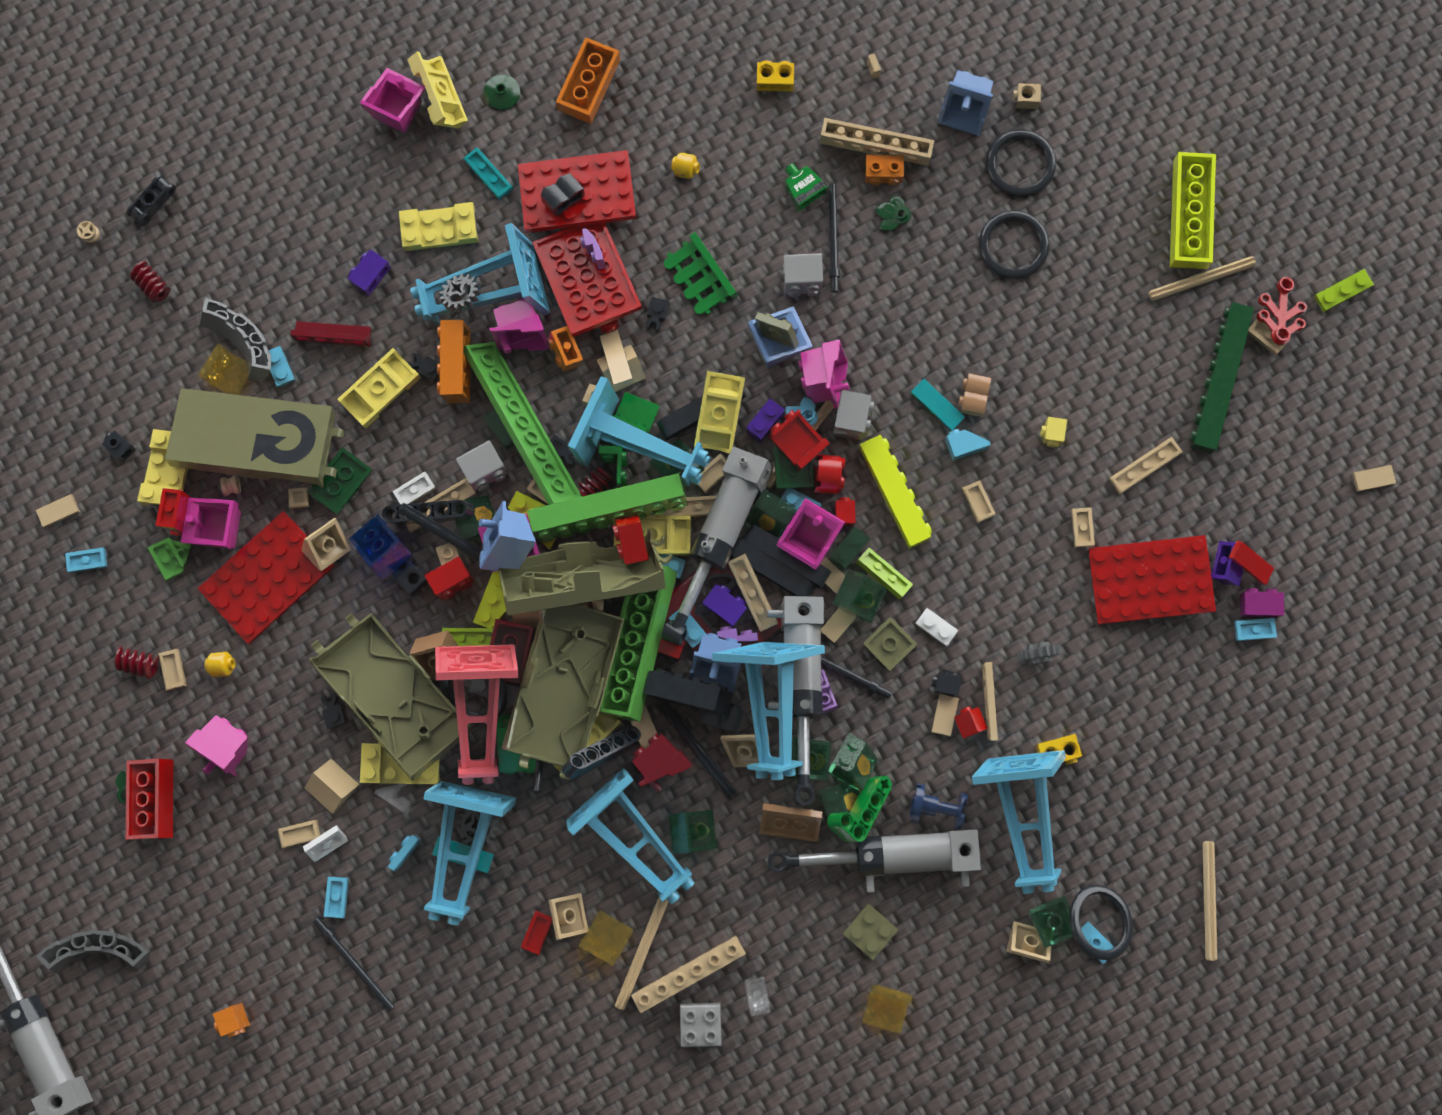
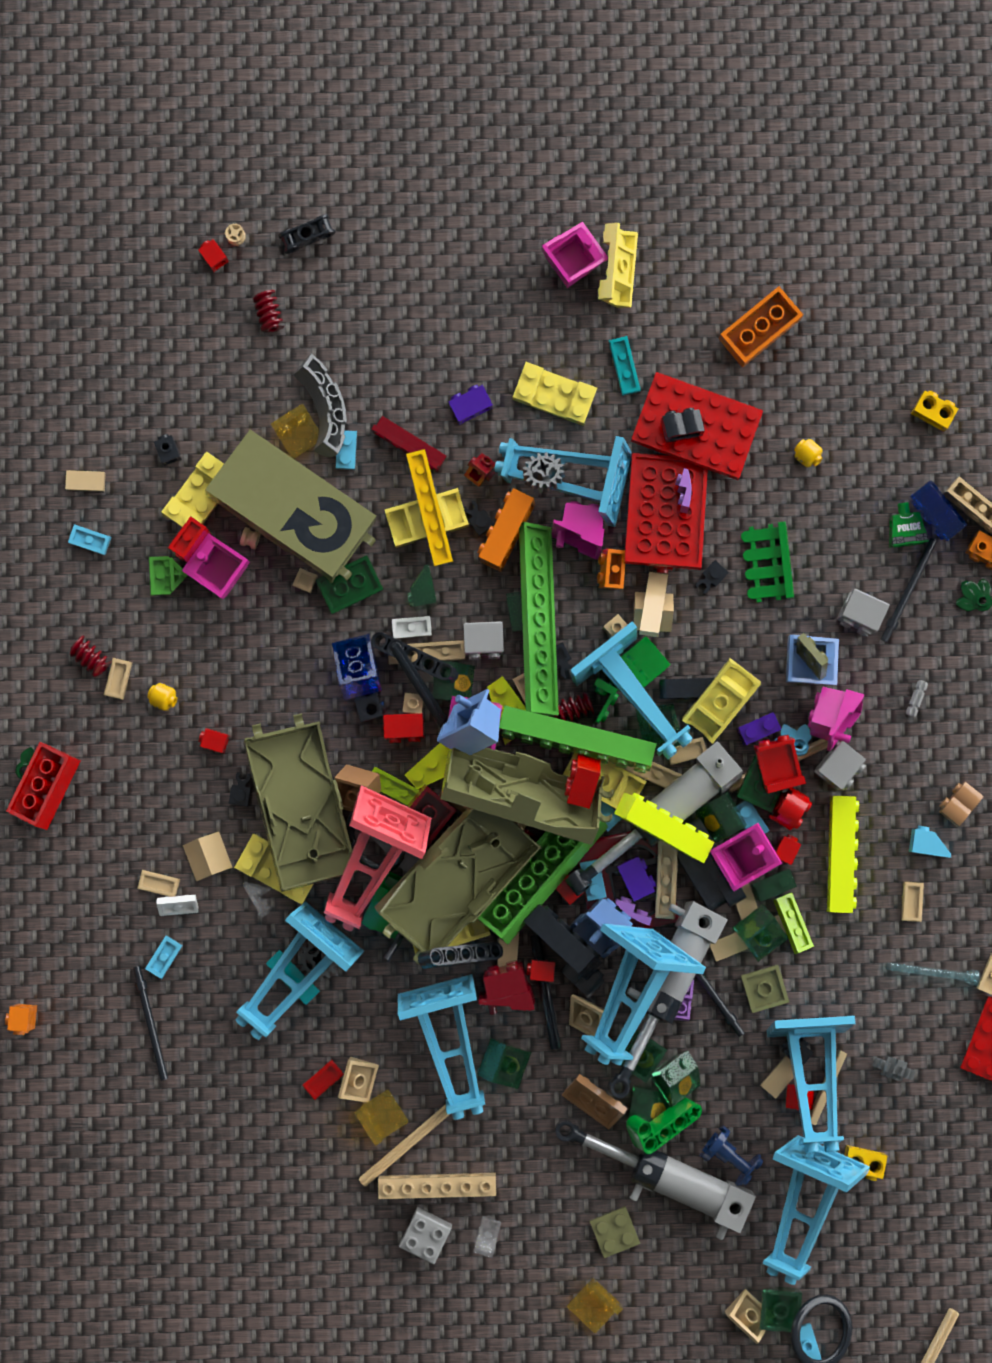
camera: 25 degrees right, 5 degrees up
piece [185,715,248,776] -> none
red plate [197,511,335,644] -> none
tan slope [302,518,351,571] -> none
medium azure plate [388,835,421,871] -> none
dark green dish [484,75,520,110] -> none
teal tile [911,379,965,431] -> none
white plate [915,608,958,646] -> none
none -> red brick [198,239,229,272]
none -> red brick [199,728,230,754]
none -> yellow plate [406,449,453,566]
none -> clear green slope [407,565,438,611]
none -> dark red brick [464,453,496,487]
none -> red brick [526,959,555,982]
none -> neon yellow brick [614,793,714,863]
none -> medium azure piece [767,1016,855,1153]
none -> clear light blue piece [885,962,979,986]
none -> light grey axle [906,680,928,717]
none -> clear blue brick [910,480,967,541]

